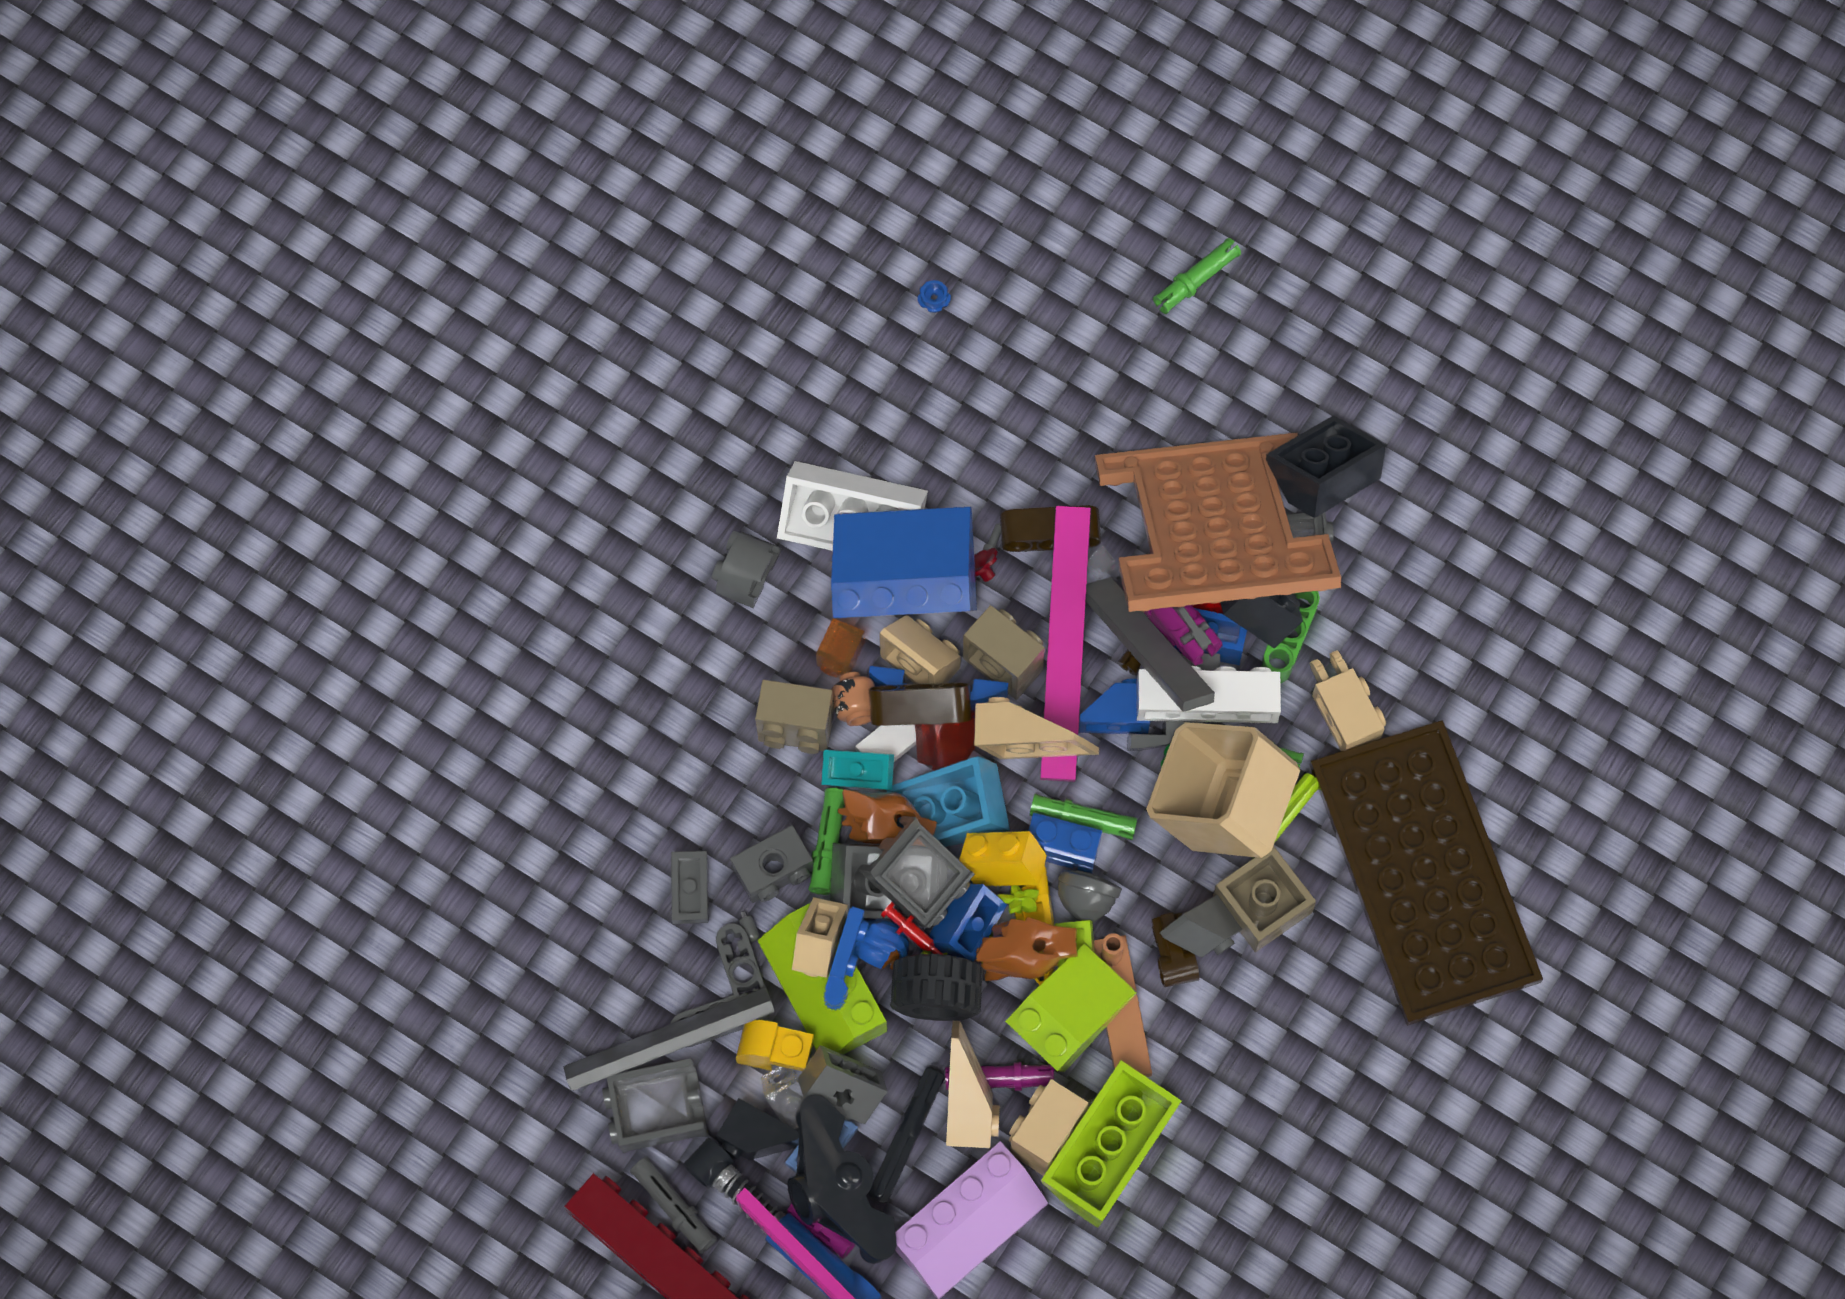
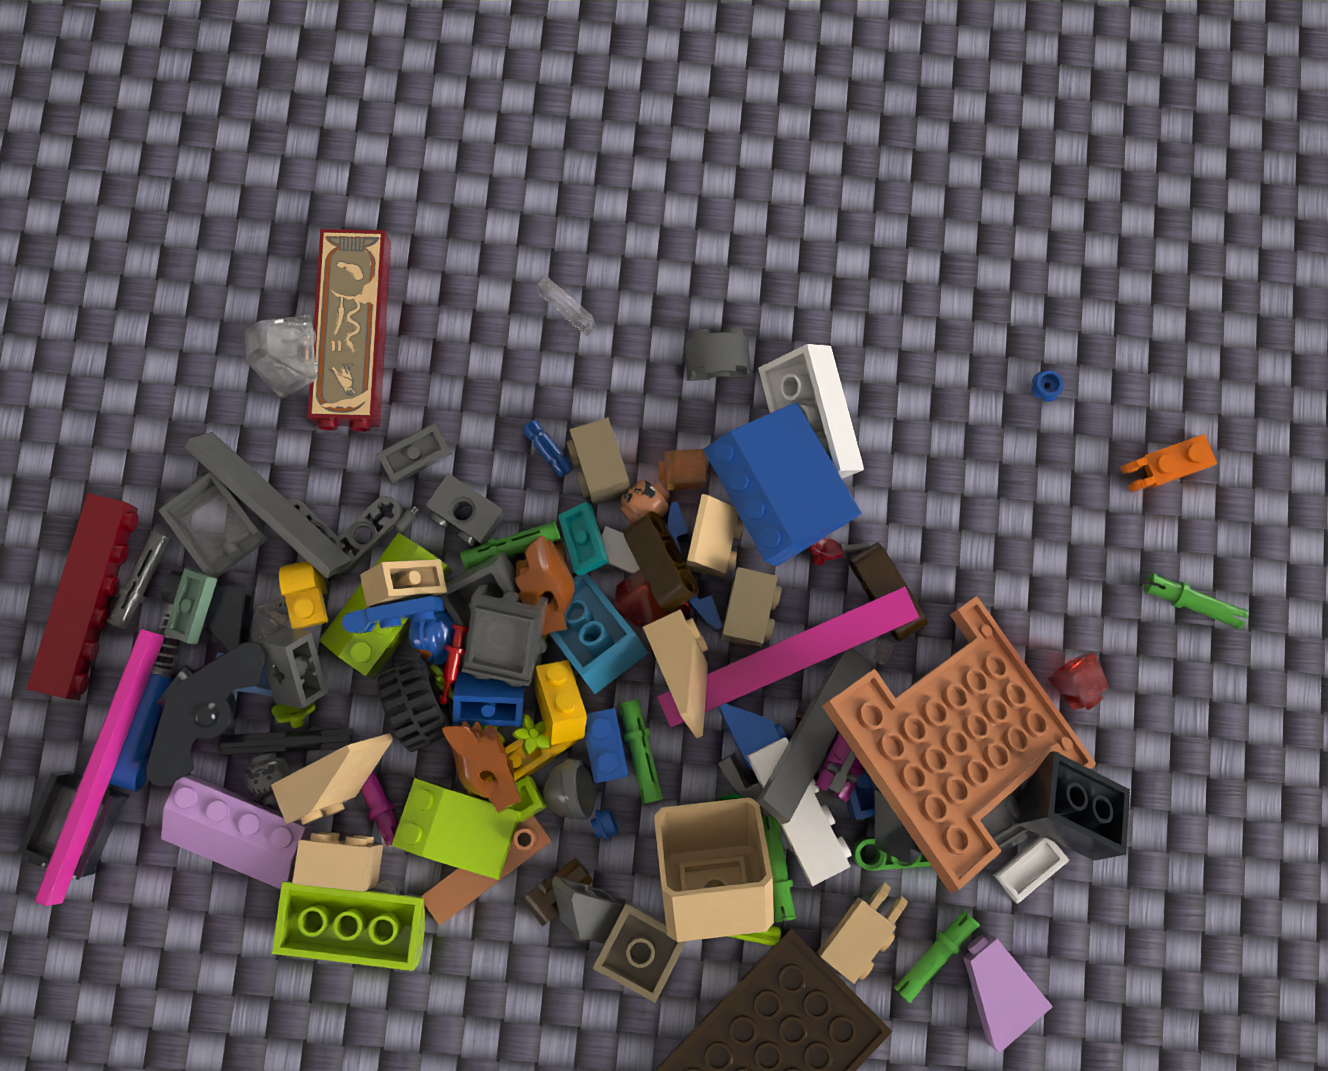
camera: 60 degrees right, 10 degrees up
none -> sand green plate [164,568,217,644]
none -> dark grey head [243,752,291,806]
none -> clear slope [245,315,318,398]
none -> lime plant [272,702,315,728]
none -> brick [307,229,391,432]
none -> blue axle [523,420,573,478]
none -> clear tile [537,277,594,336]
none -> blue plate [591,808,619,842]
none -> bright green pin [894,910,980,1004]
none -> lavender slope [963,935,1053,1053]
none -> white tile [993,835,1069,904]
none -> clear red slope [1048,652,1109,710]
none -> orange hinge [1120,434,1218,493]

